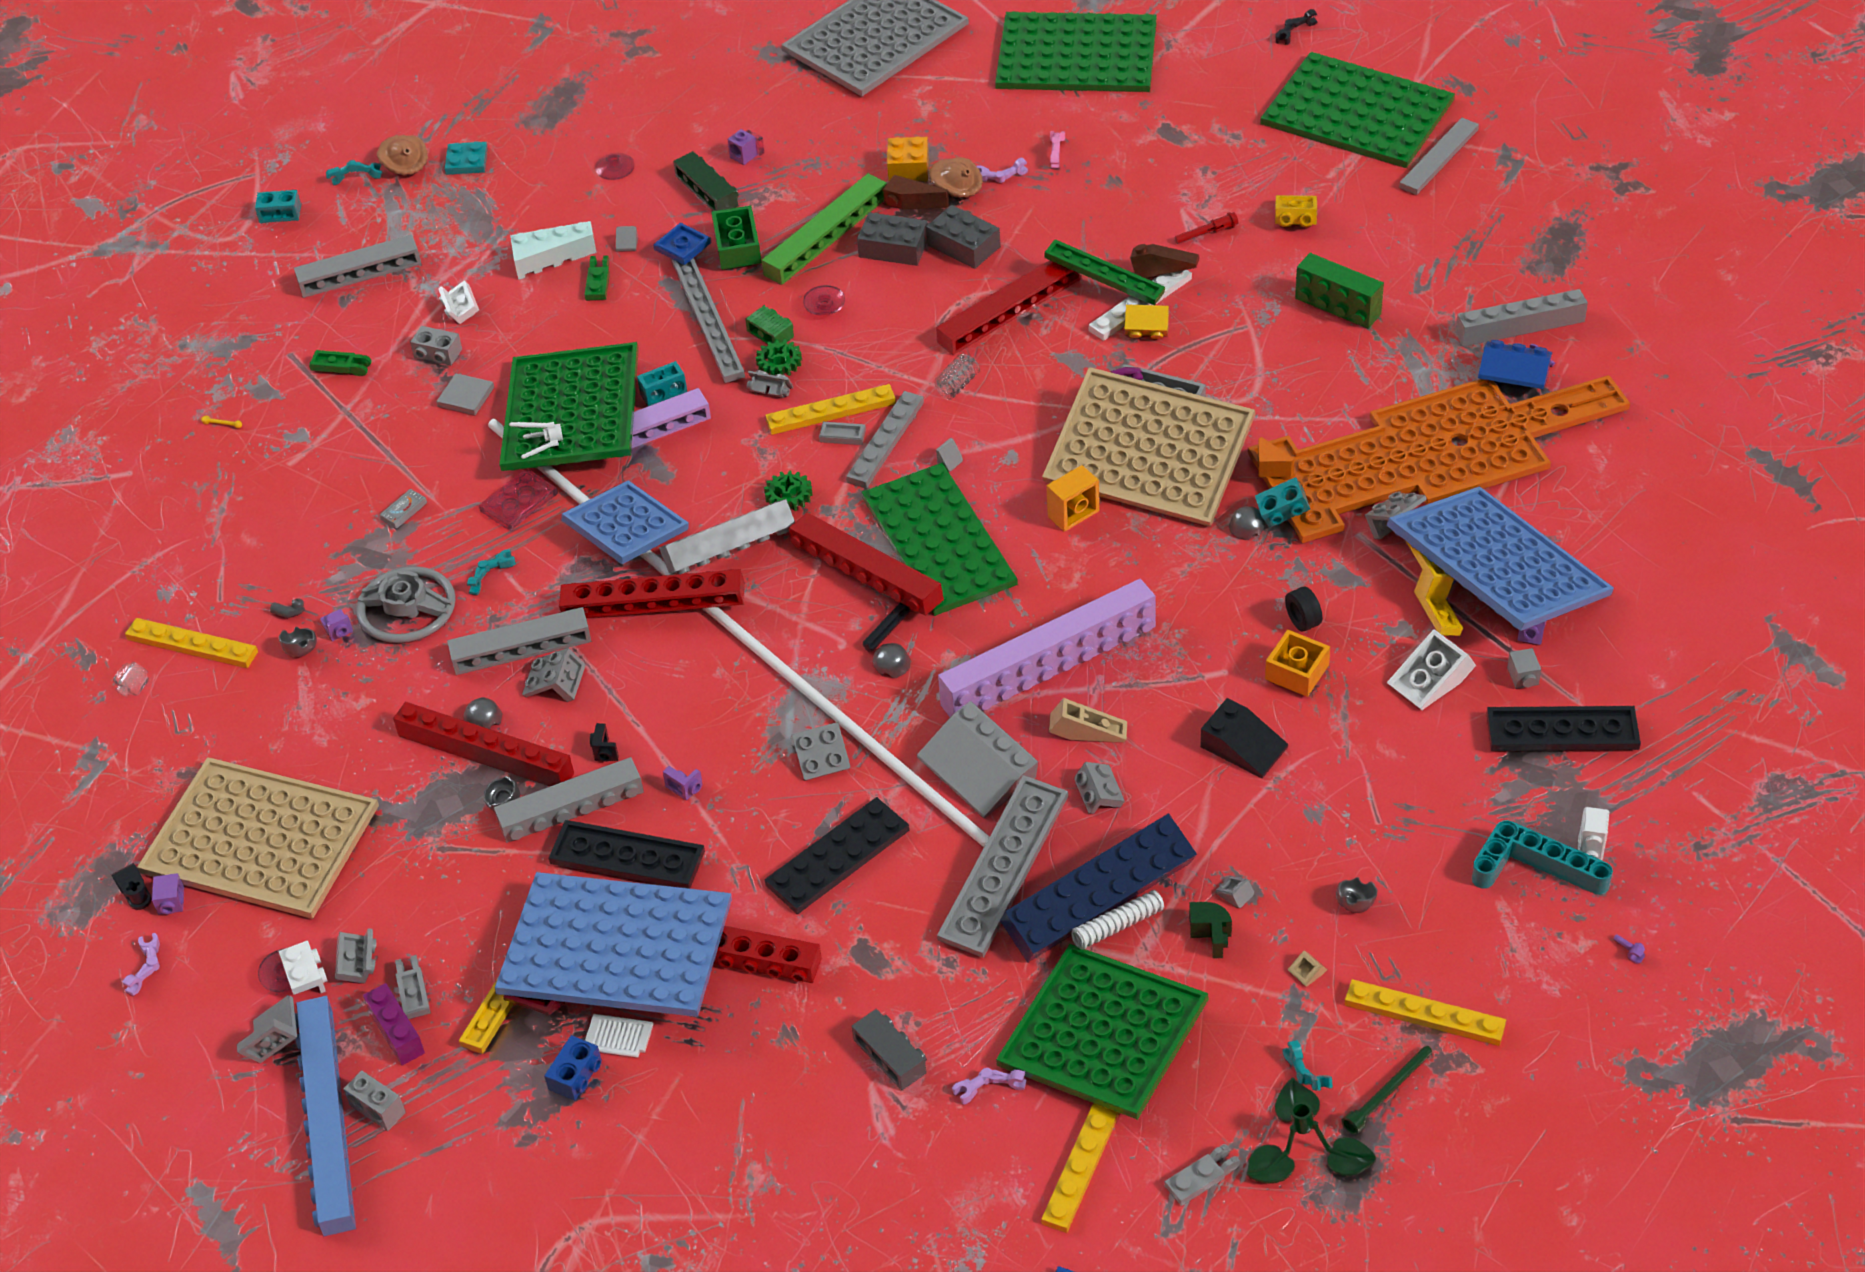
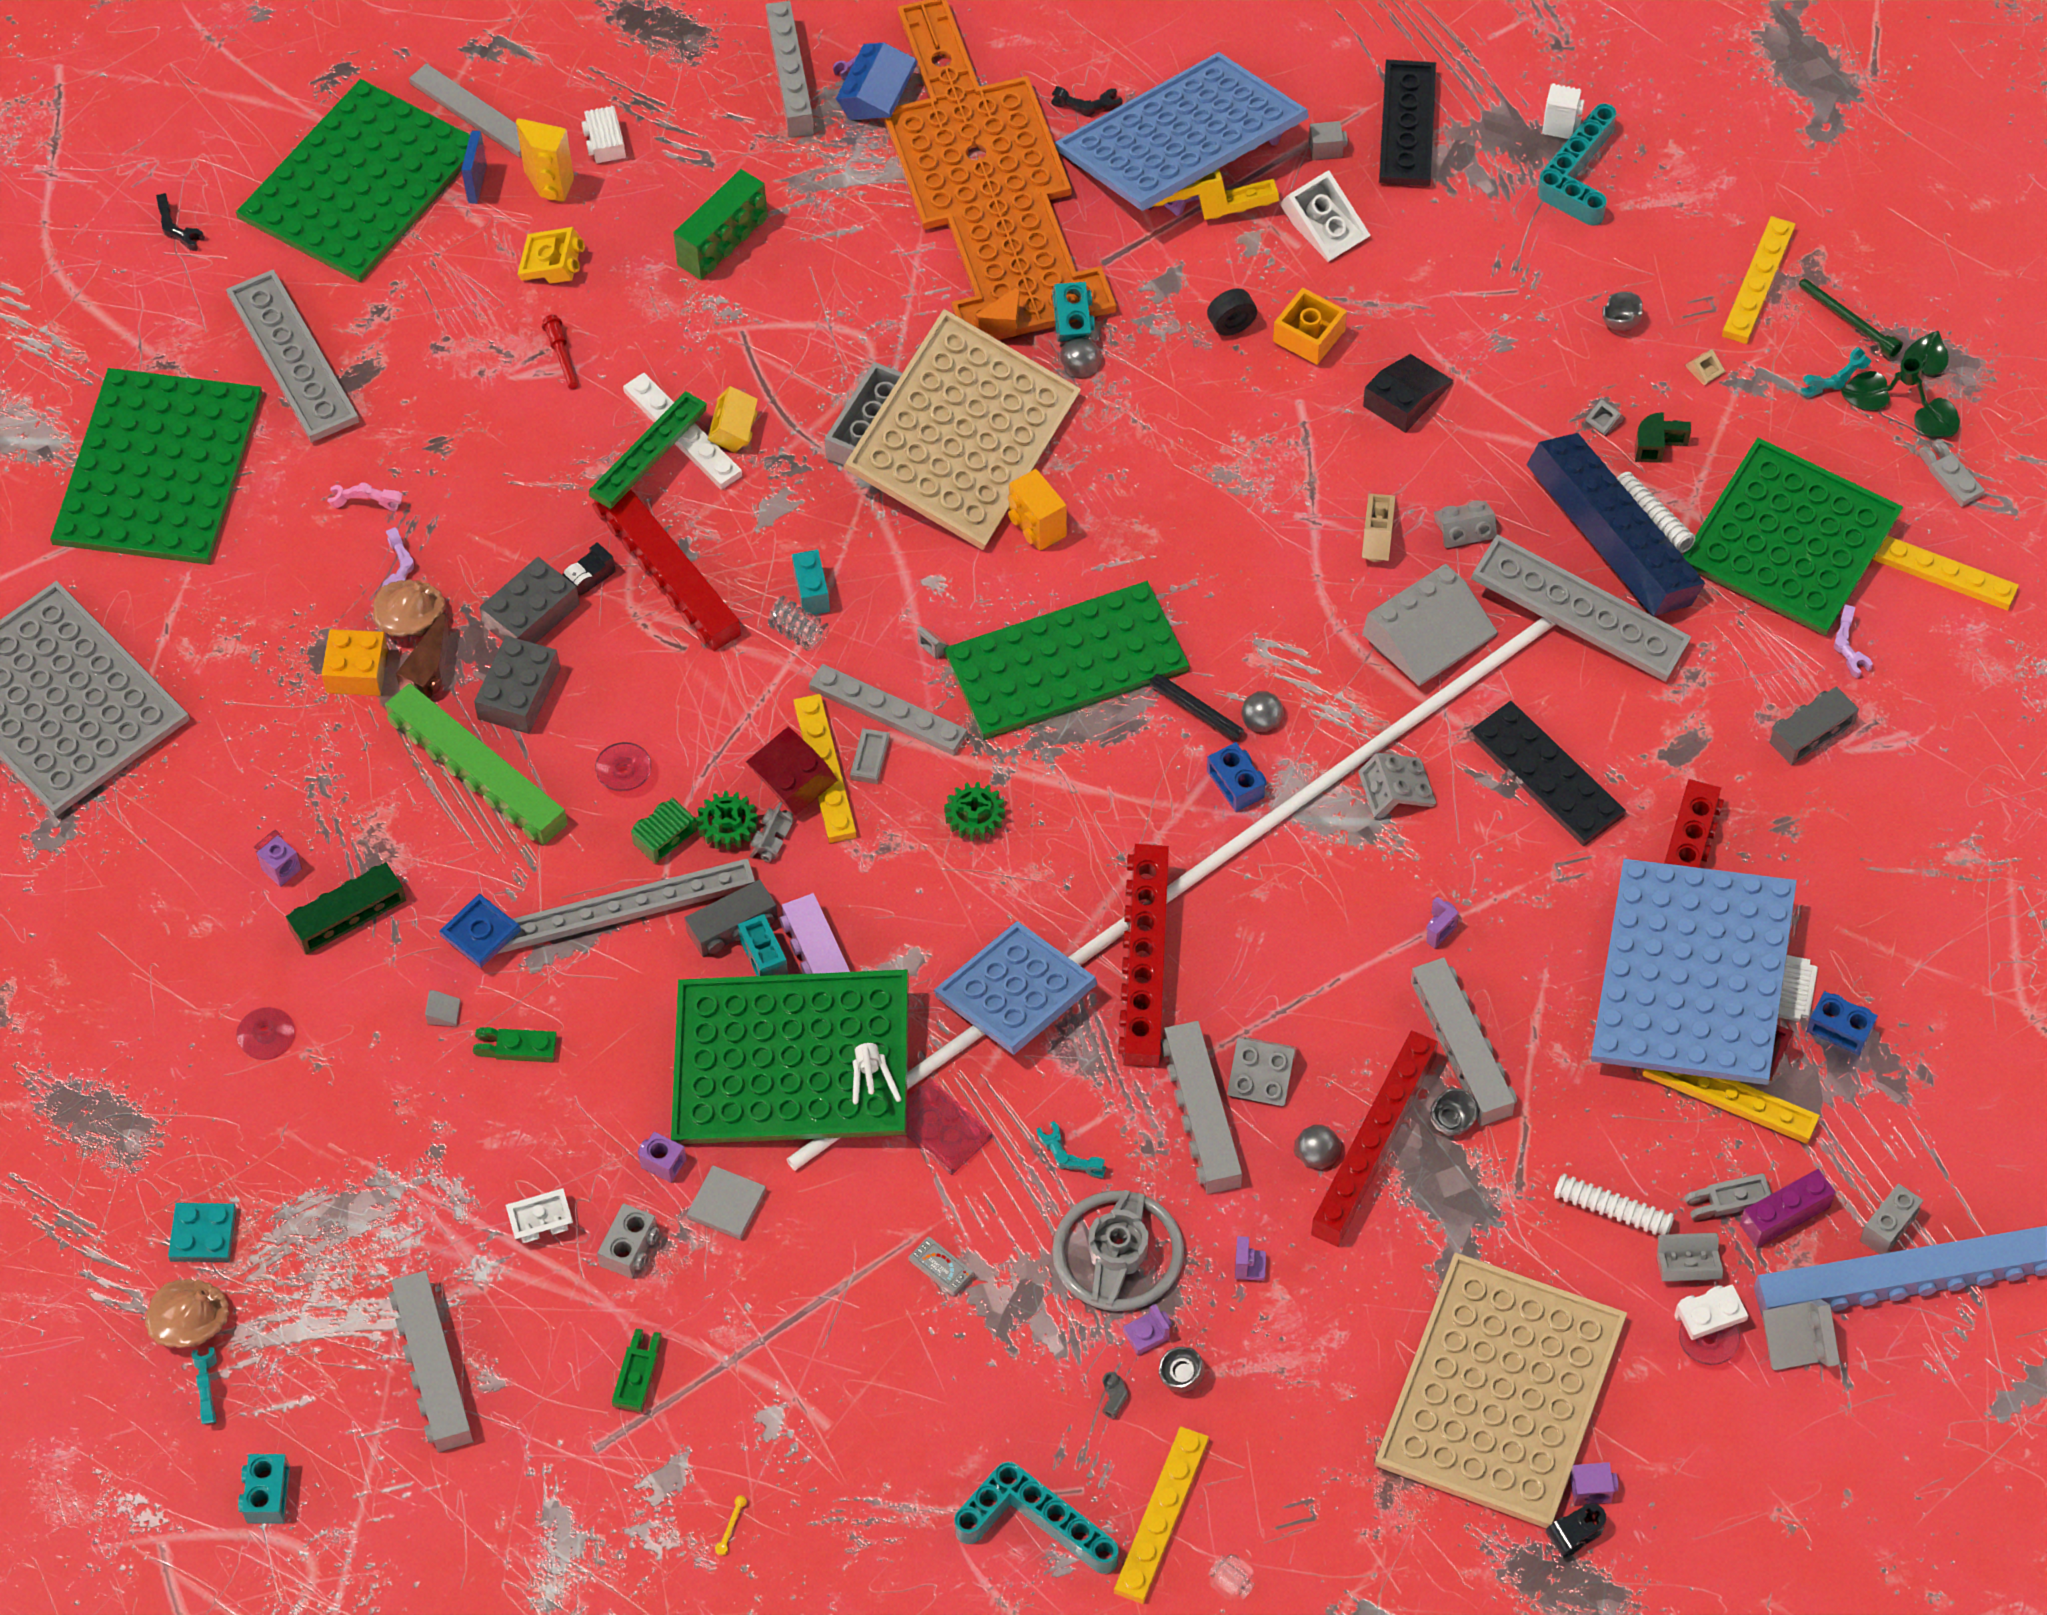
camera: 90 degrees left, 10 degrees up
lavender piece [122,933,160,996] -> none
light aqua wedge [510,221,597,280] -> none
black plate [549,820,705,889] -> none
black bracket [590,723,619,762] -> none
light grey brick [659,499,795,574] -> none
green brick [711,205,762,270] -> none
red brick [789,512,944,616] -> none
lavender brick [938,578,1156,717] -> none
magenta arm [1110,367,1143,380] -> none
copper slope [1130,244,1199,278] -> none
light grey bracket [1365,492,1427,539] -> none
medium lavender hand [1614,934,1645,964] -> none
none -> light grey plate [226,269,359,443]
none -> blue tile [461,130,487,204]
none -> yellow slope [516,118,574,202]
none -> black leg [562,542,616,595]
none -> white brick [581,105,626,164]
none -> medium lavender brick [638,1132,687,1183]
none -> dark grey brick [684,879,778,957]
none -> dark red slope [746,726,838,816]
none -> teal brick [792,549,830,617]
none -> teal beam [954,1462,1118,1574]
none -> black piece [1051,86,1123,116]
none -> blue brick [1207,742,1267,812]
none -> medium lavender bracket [1235,1236,1266,1281]
none -> white piece [1554,1173,1674,1235]

